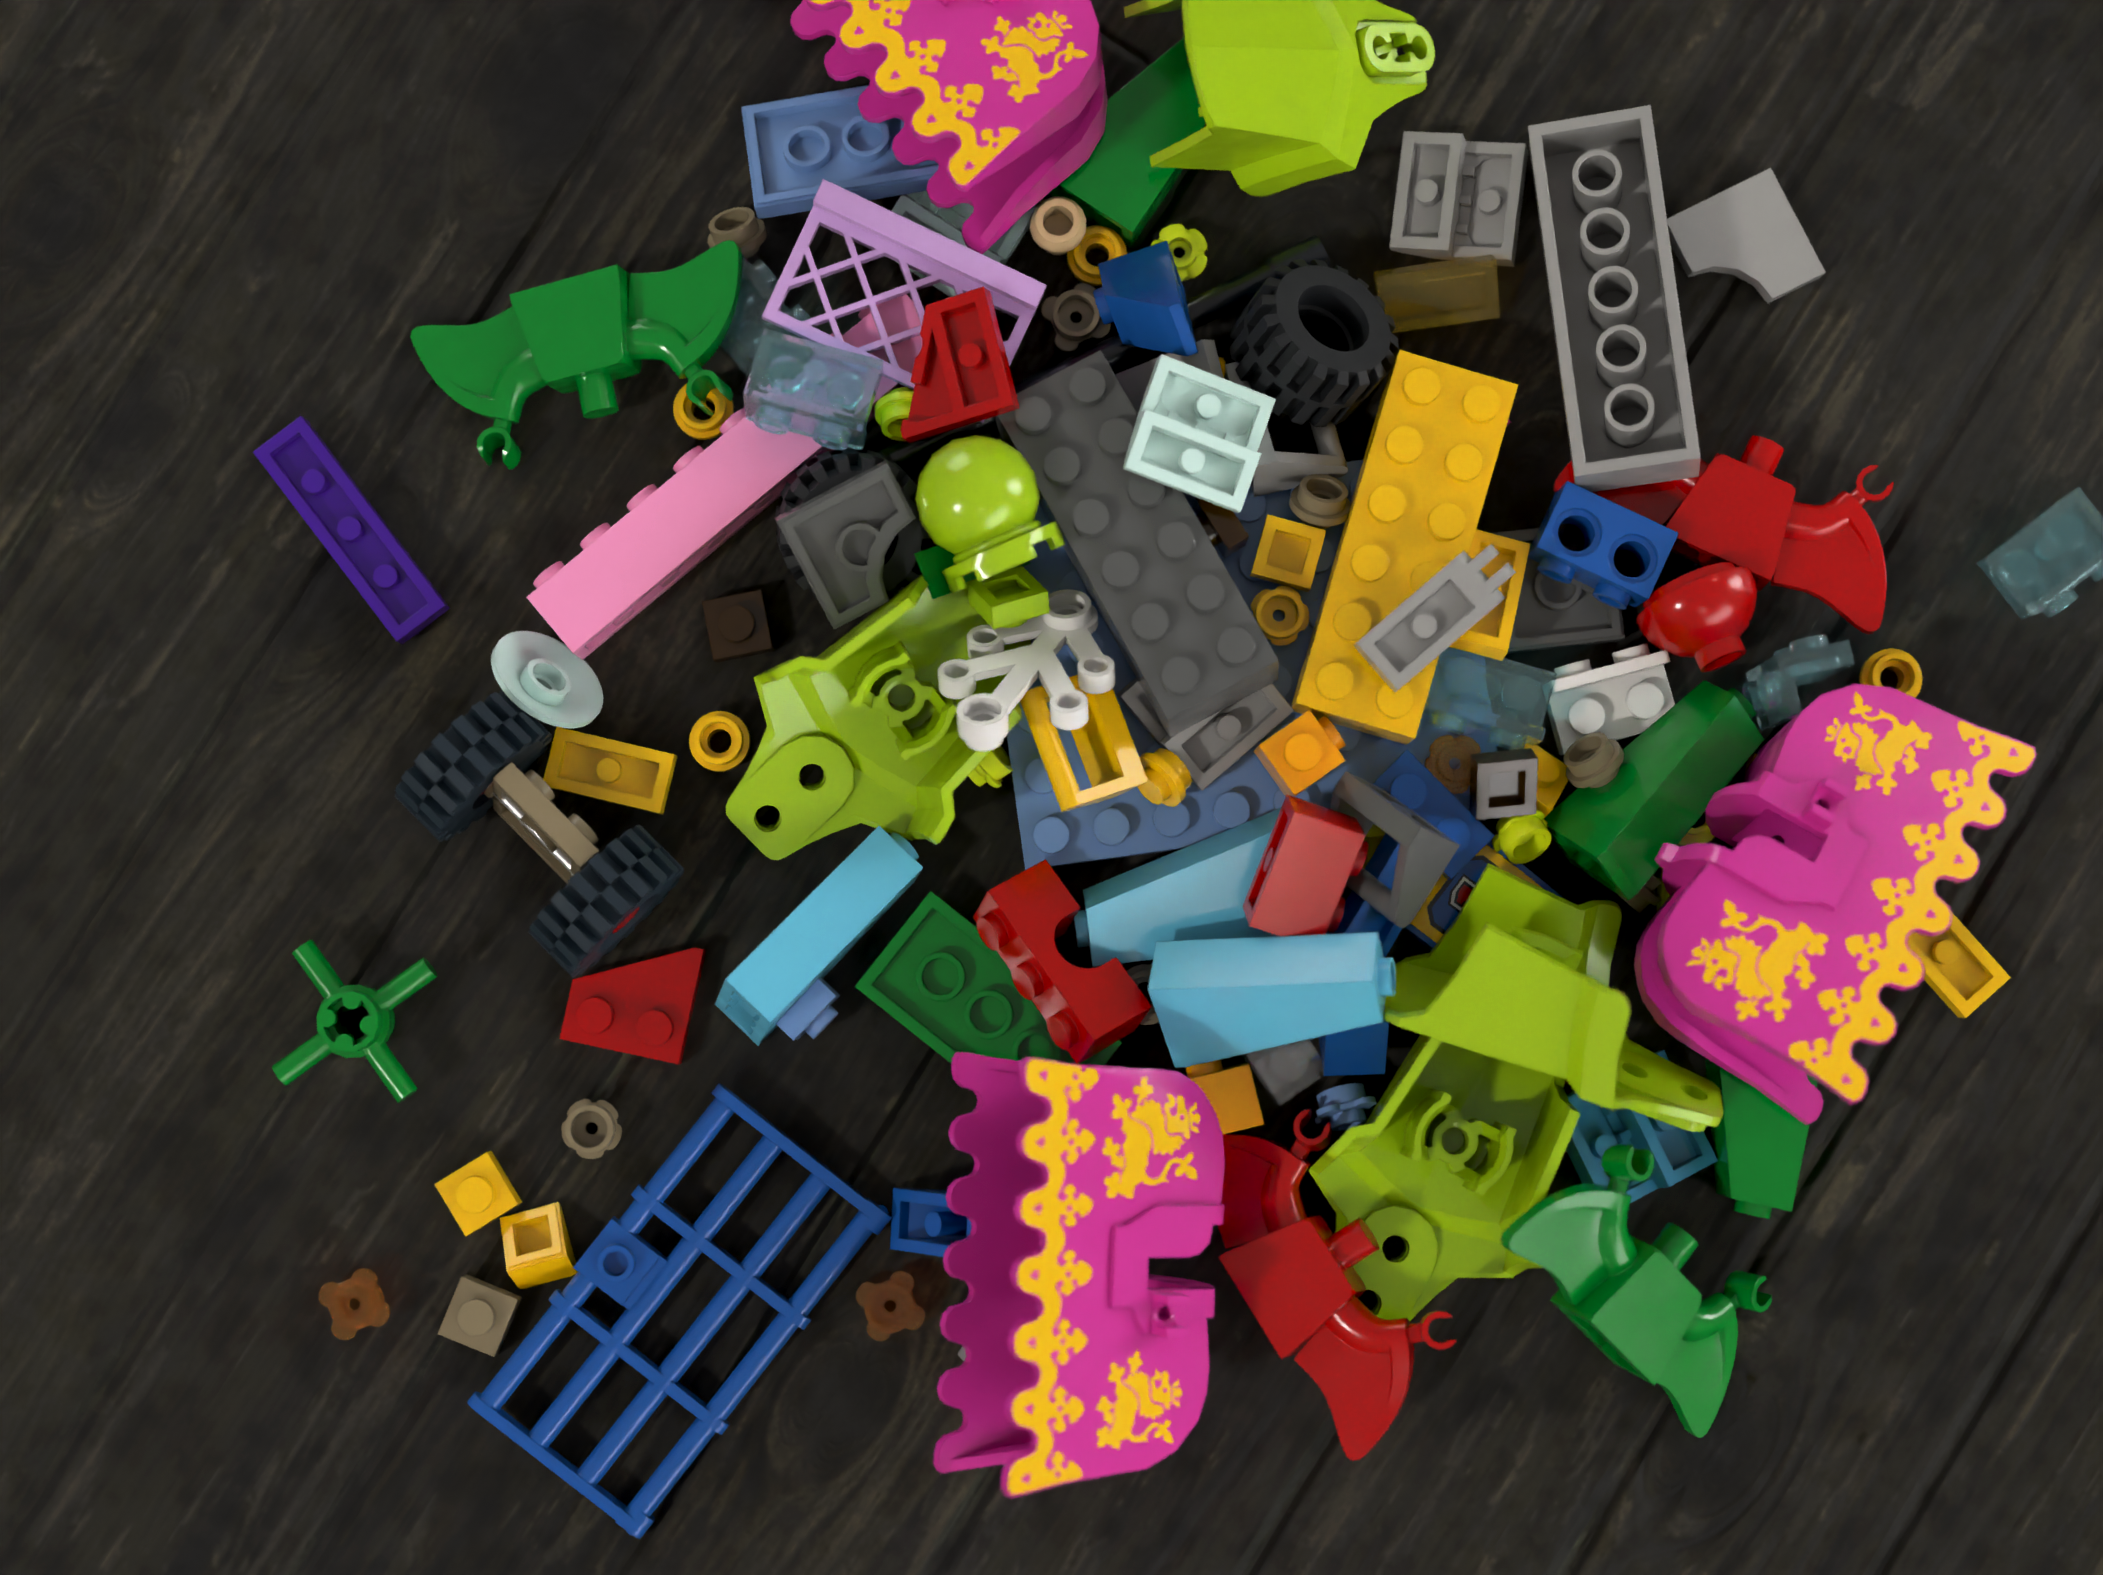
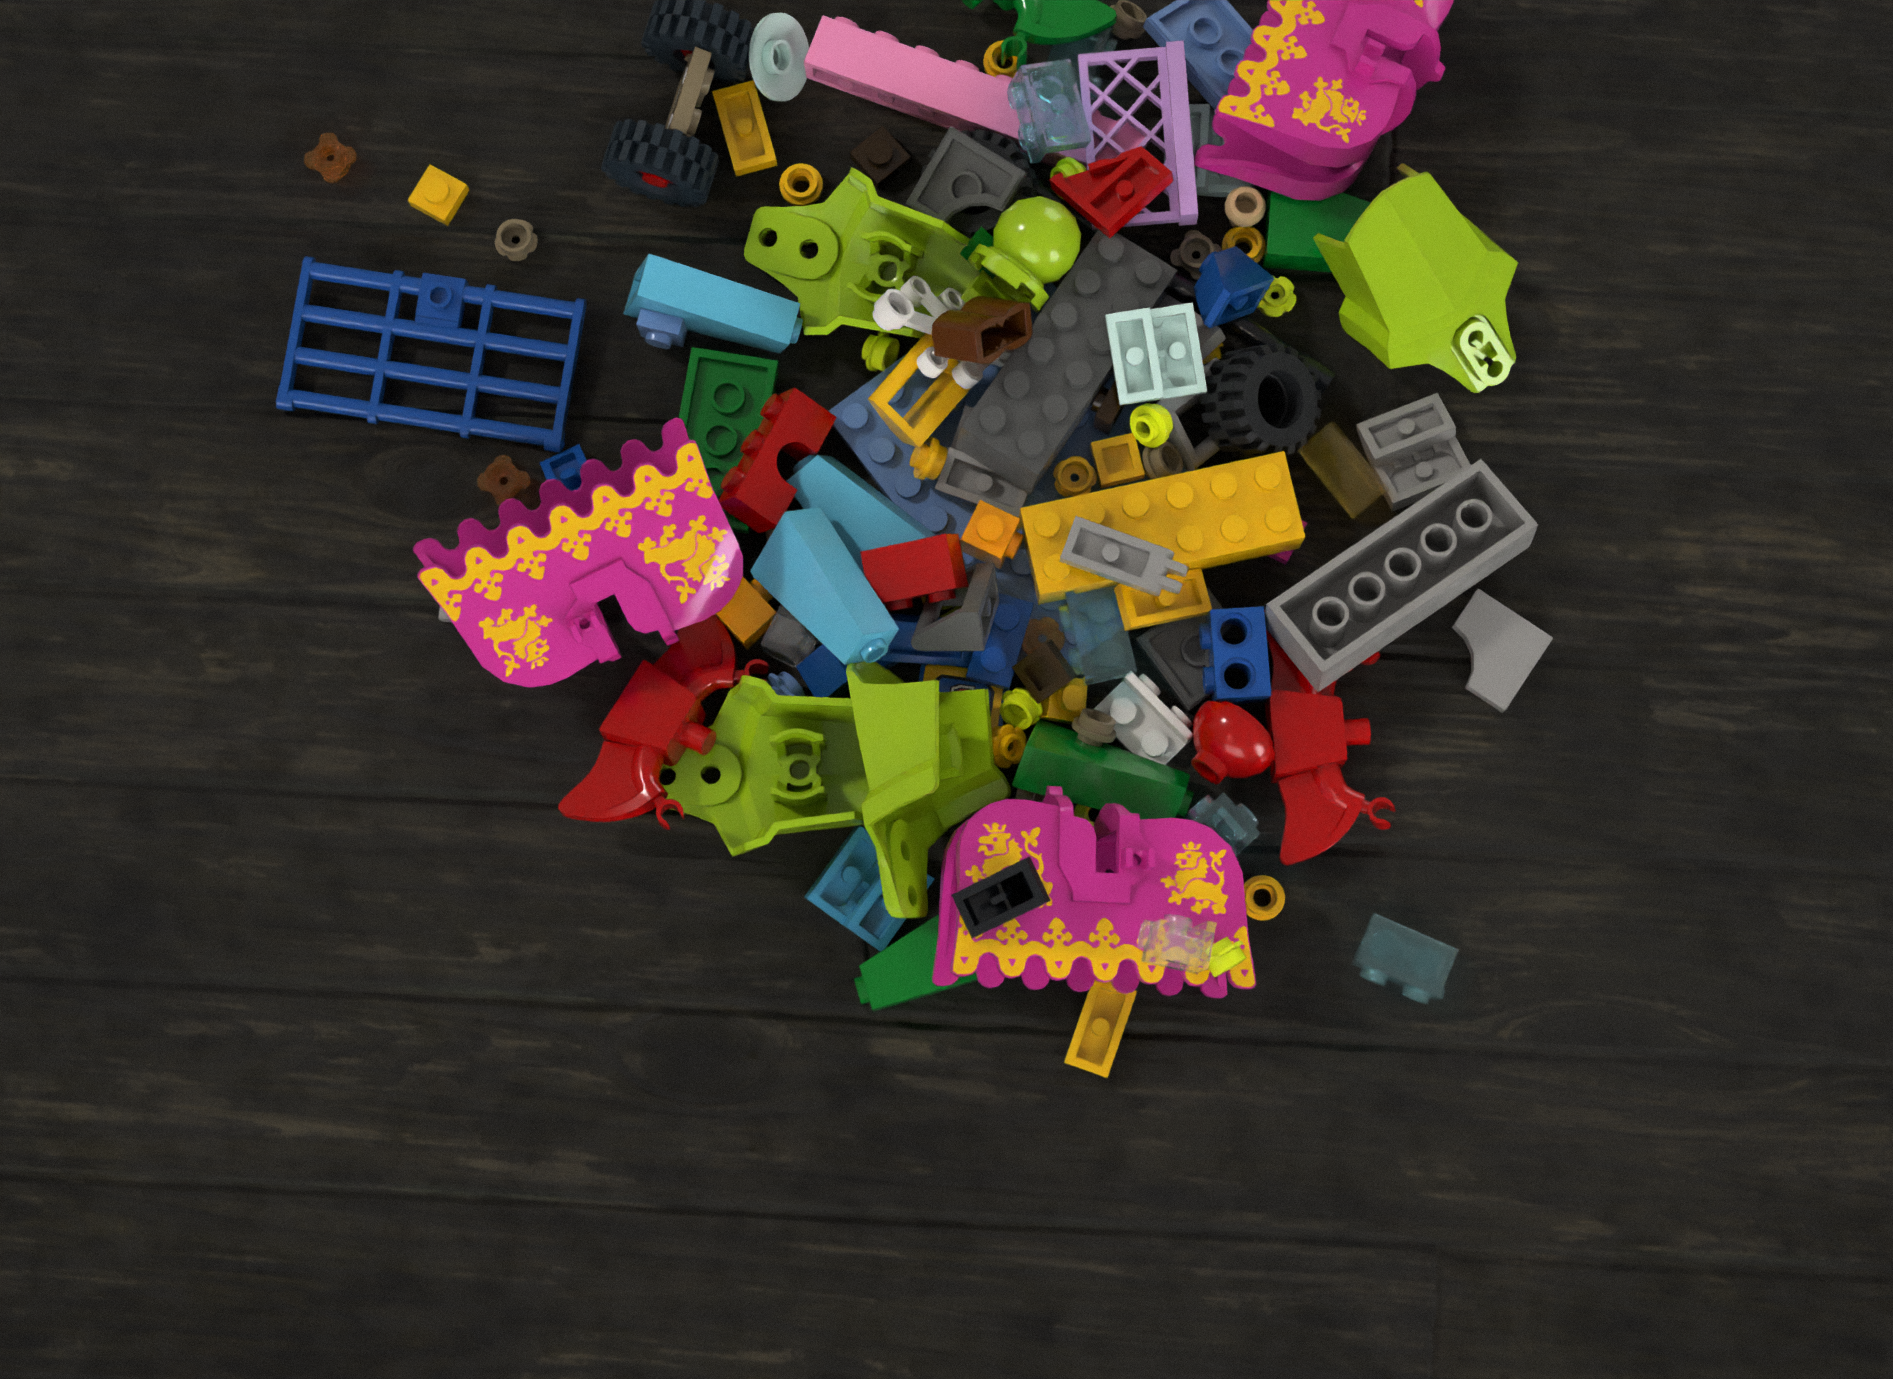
camera: 65 degrees right, 5 degrees down
green bar [272,940,438,1103] -> none
dark tan plate [438,1274,522,1357] -> none
yellow slope [500,1202,577,1289] -> none
red wing [559,948,706,1064] -> none
green torso [1500,1144,1772,1438] -> none
none -> reddish brown brick [932,296,1033,364]
none -> black slope [952,857,1051,938]
none -> yellow plate [992,724,1027,768]
none -> neon yellow plate [1130,403,1173,448]
none -> clear brick [1138,914,1217,974]
none -> neon yellow plate [1202,936,1247,978]

